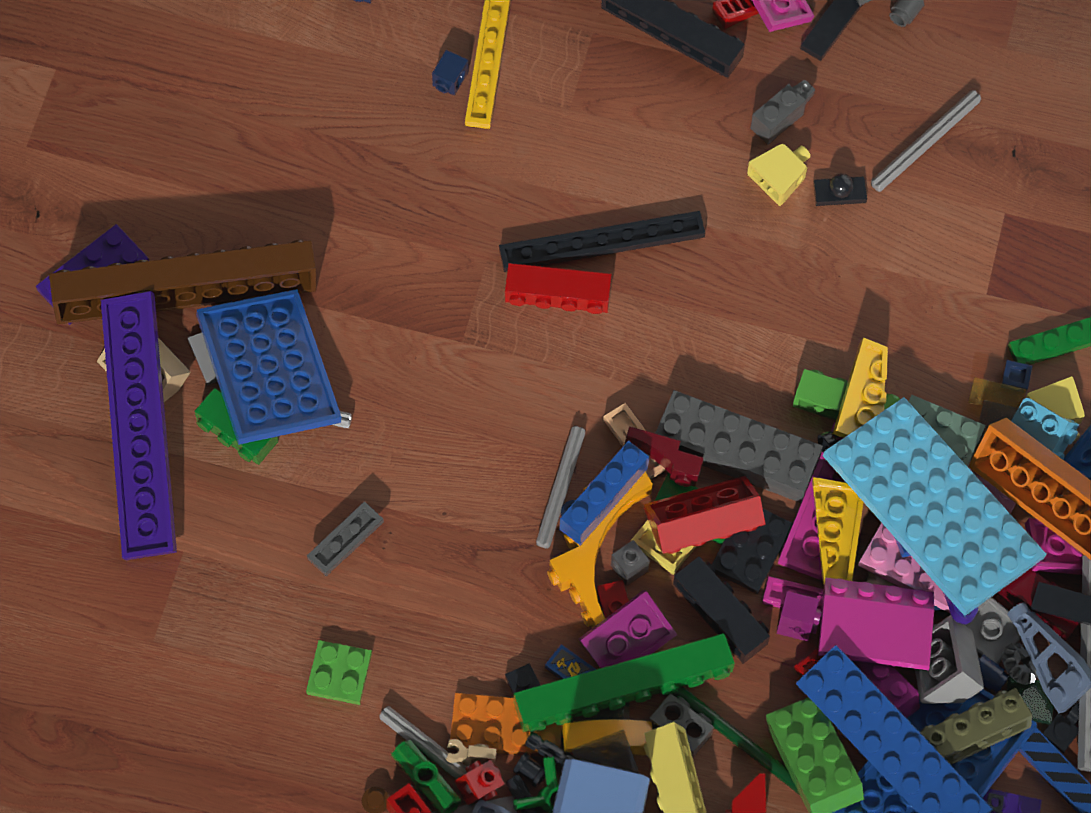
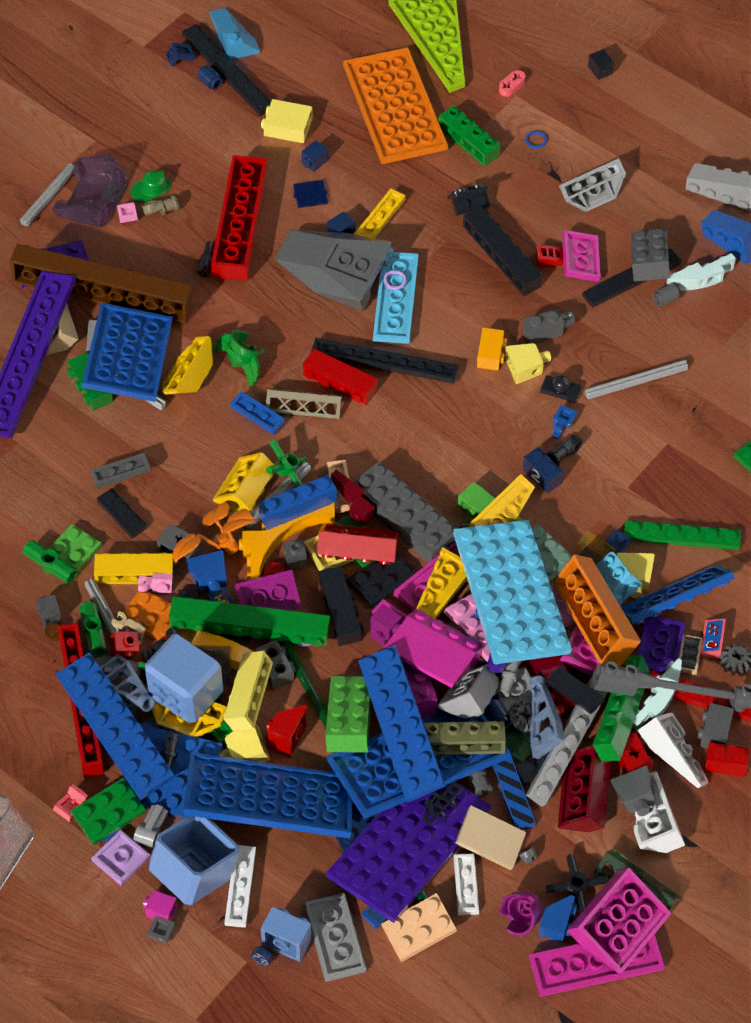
camera: 25 degrees right, 10 degrees down
none -> light grey axle [20,163,76,227]
none -> green piece [22,540,78,584]
none -> flat silver brick [36,594,63,629]
none -> clear purple windscreen [52,155,127,227]
none -> yellow brick [94,552,174,584]
none -> black plate [97,488,147,539]
none -> bright pink plate [117,202,138,223]
none -> green piece [130,170,171,202]
none -> bright pink plate [138,573,172,593]
none -> dark tan connector [142,195,179,216]
none -> dark grey brick [157,524,203,566]
none -> yellow wedge [162,336,213,394]
none -> orange plant [173,502,255,563]
none -> blue torso [187,550,227,597]
none -> black pin [198,241,215,277]
none -> red brick [211,155,268,281]
none -> green helmet [213,330,265,387]
none -> yellow slope [213,452,274,511]
none -> blue plate [230,391,285,435]
none -> dark tan fence [266,388,343,419]
none -> green bar [266,439,307,488]
none -> dark grey wedge [275,230,394,311]
none -> clear blue piece [293,180,328,208]
none -> medium azure plate [373,252,419,344]
none -> lavender piece [384,270,406,290]
none -> dark grey bush [468,770,493,797]
none -> light orange brick [477,328,507,371]
none -> light grey pin [497,661,521,698]
none -> dark blue brick [523,447,563,493]
none -> black connector [546,434,583,465]
none -> blue plate [552,405,577,439]

